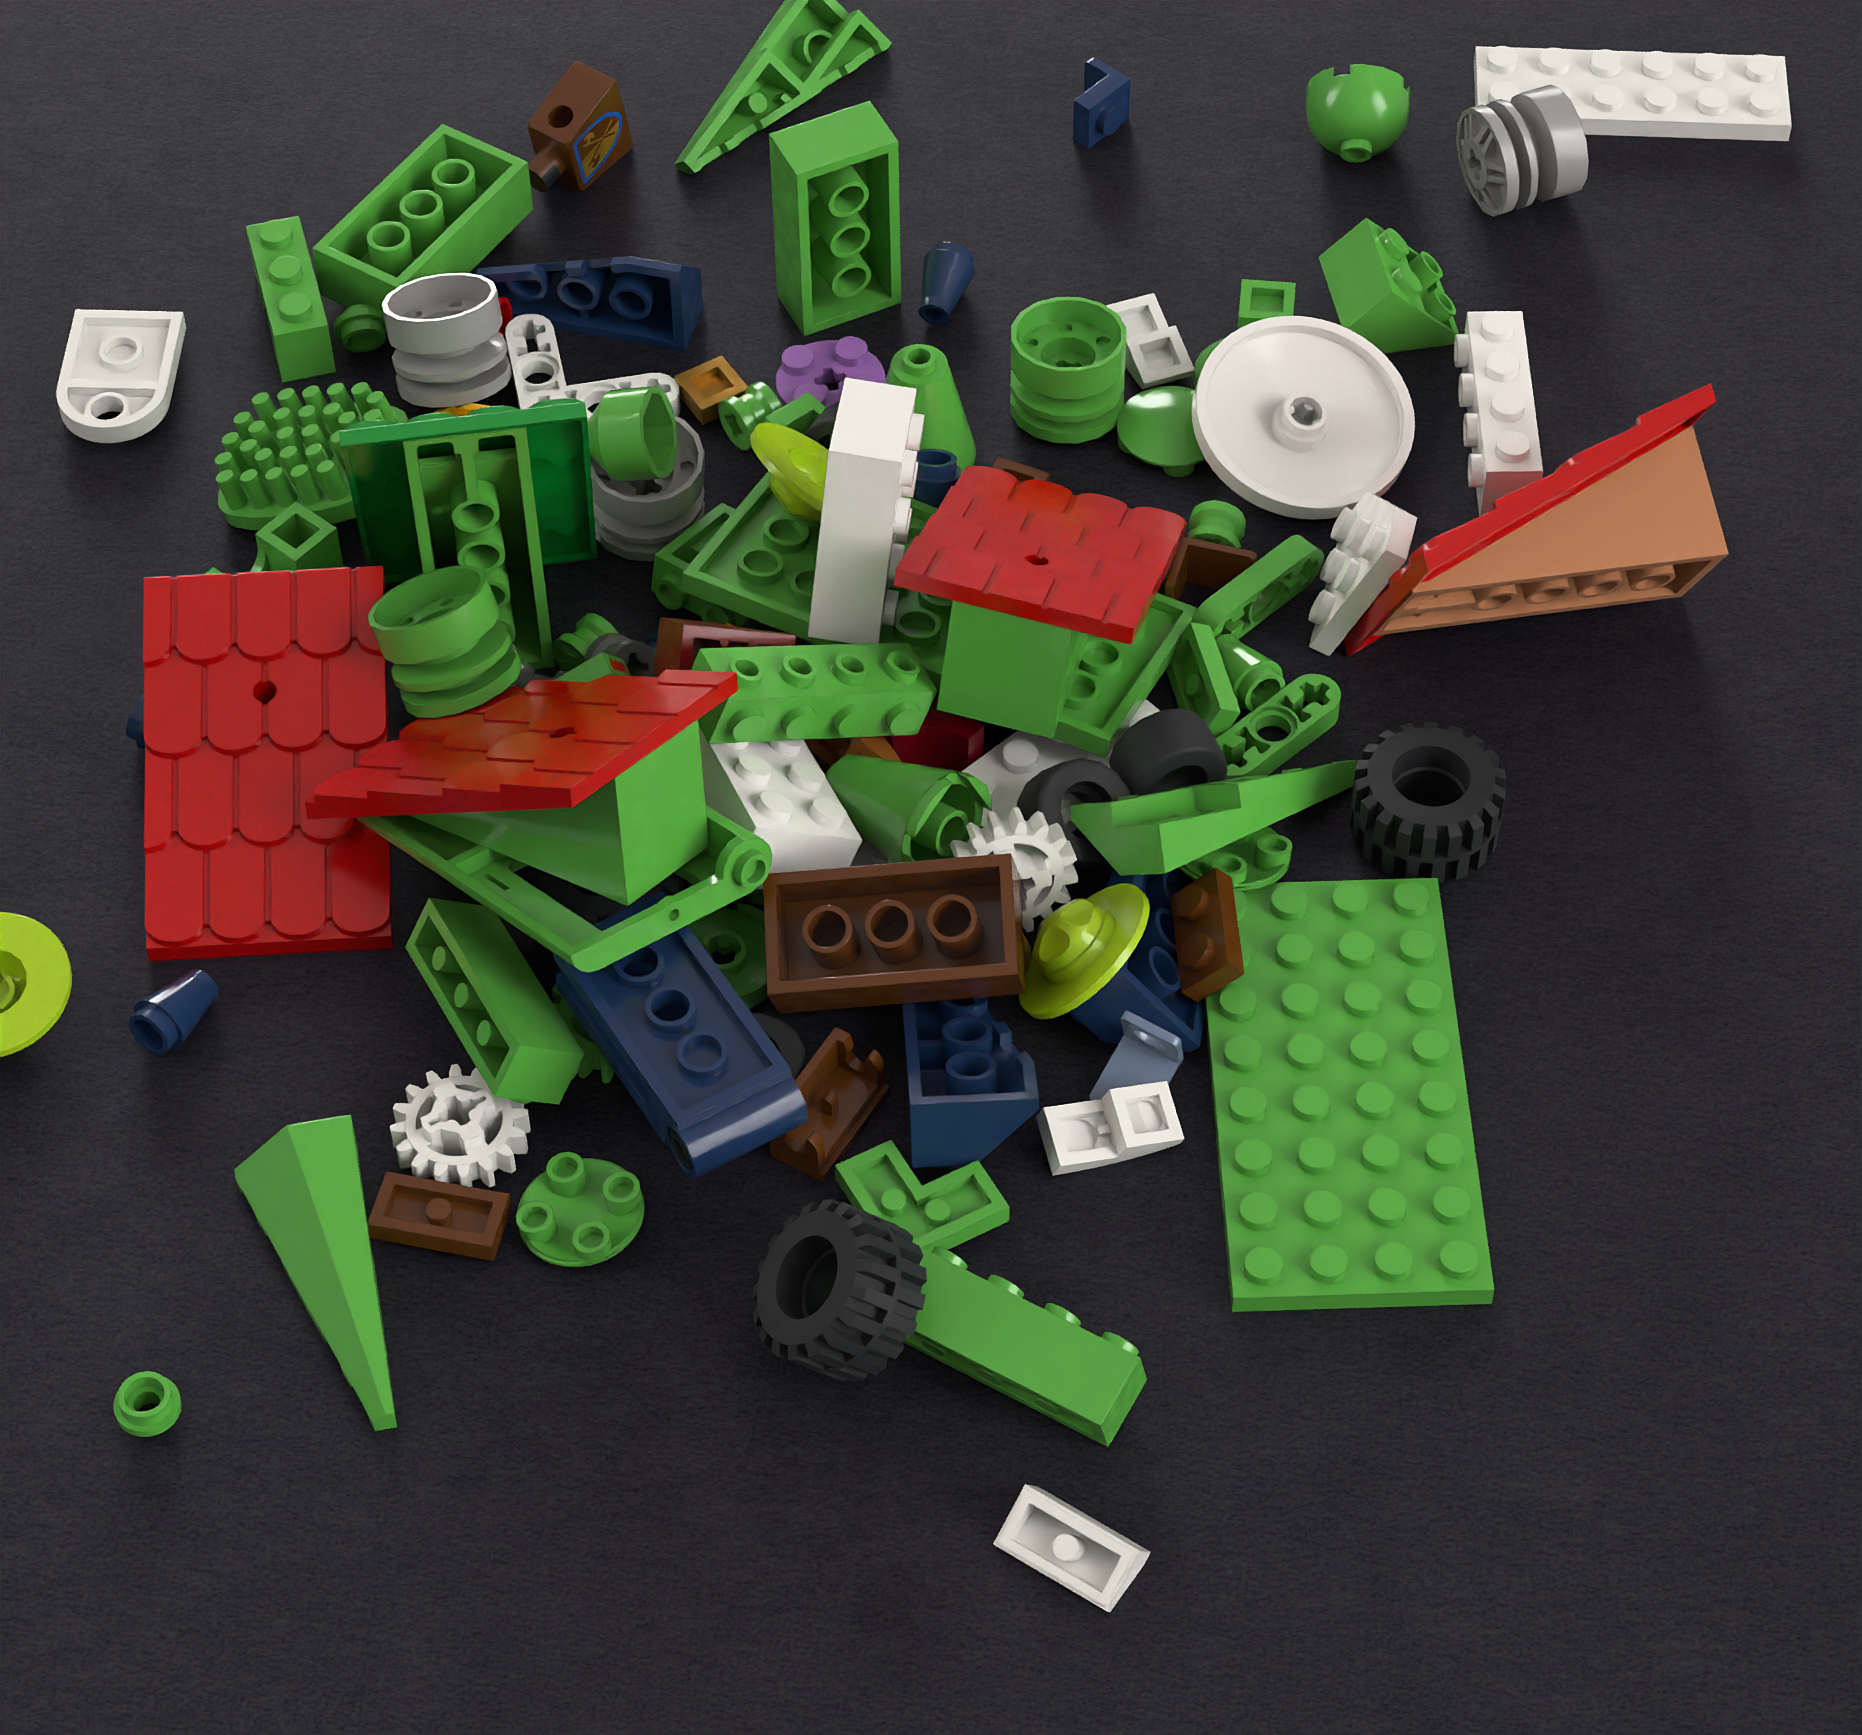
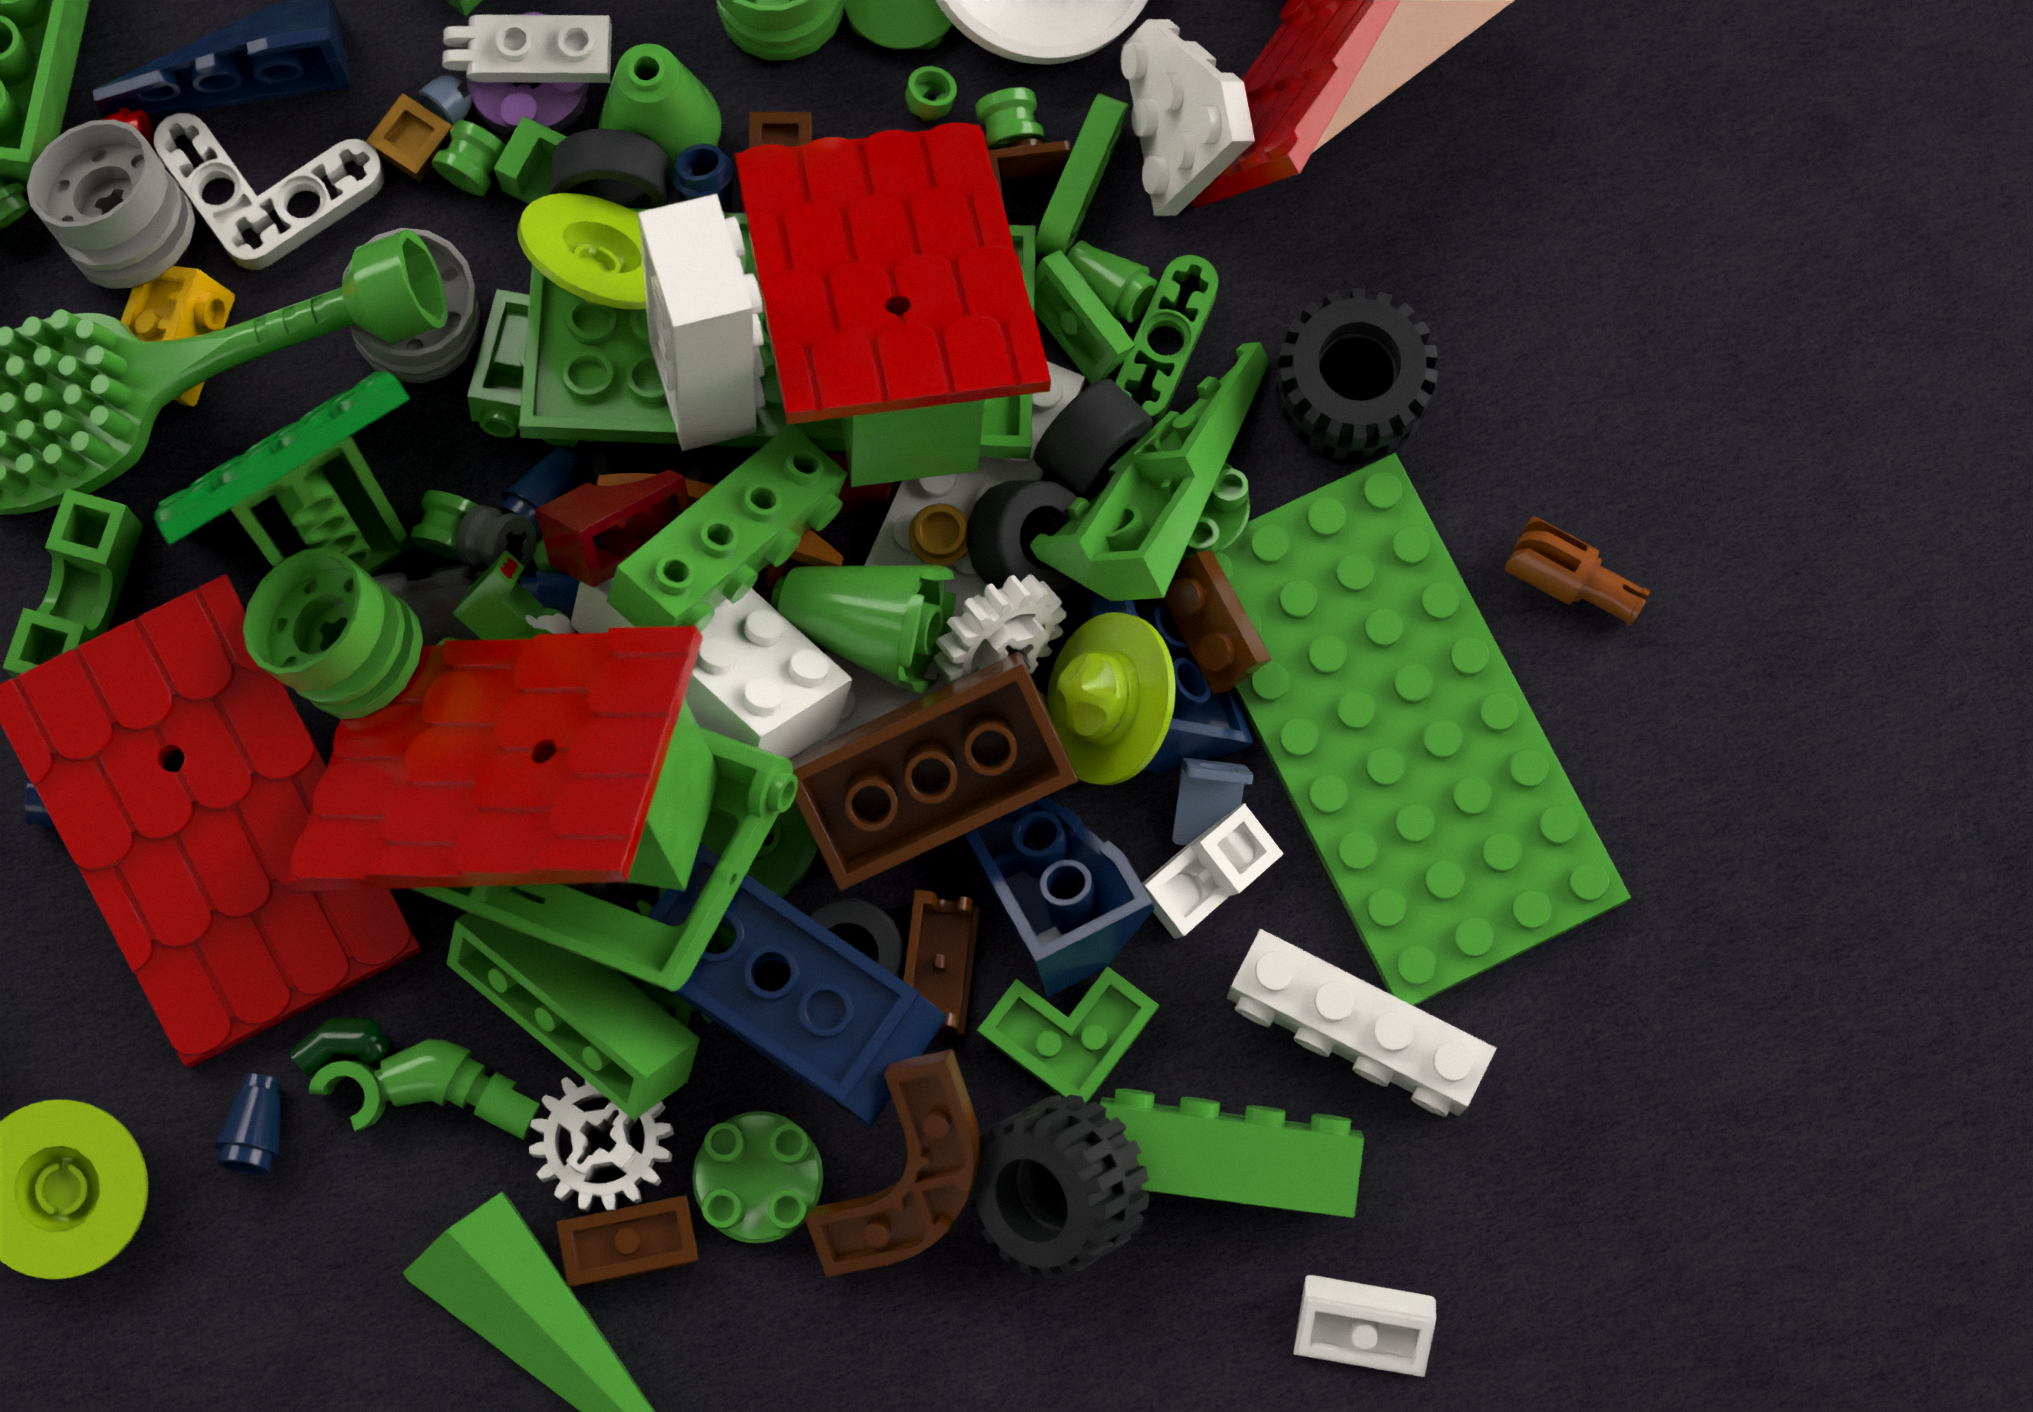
camera: 25 degrees left, 25 degrees up
none -> dark green arm [288,1017,390,1077]
none -> bright green piece [309,1039,540,1140]
none -> sand blue hinge [417,75,472,126]
none -> white hinge [442,15,612,83]
none -> reddish brown plate [805,1049,980,1277]
none -> bright green hinge [905,66,957,121]
none -> pearl gold plate [909,503,968,567]
none -> white brick [1227,929,1496,1117]
none -> dark orange arm [1505,516,1650,626]

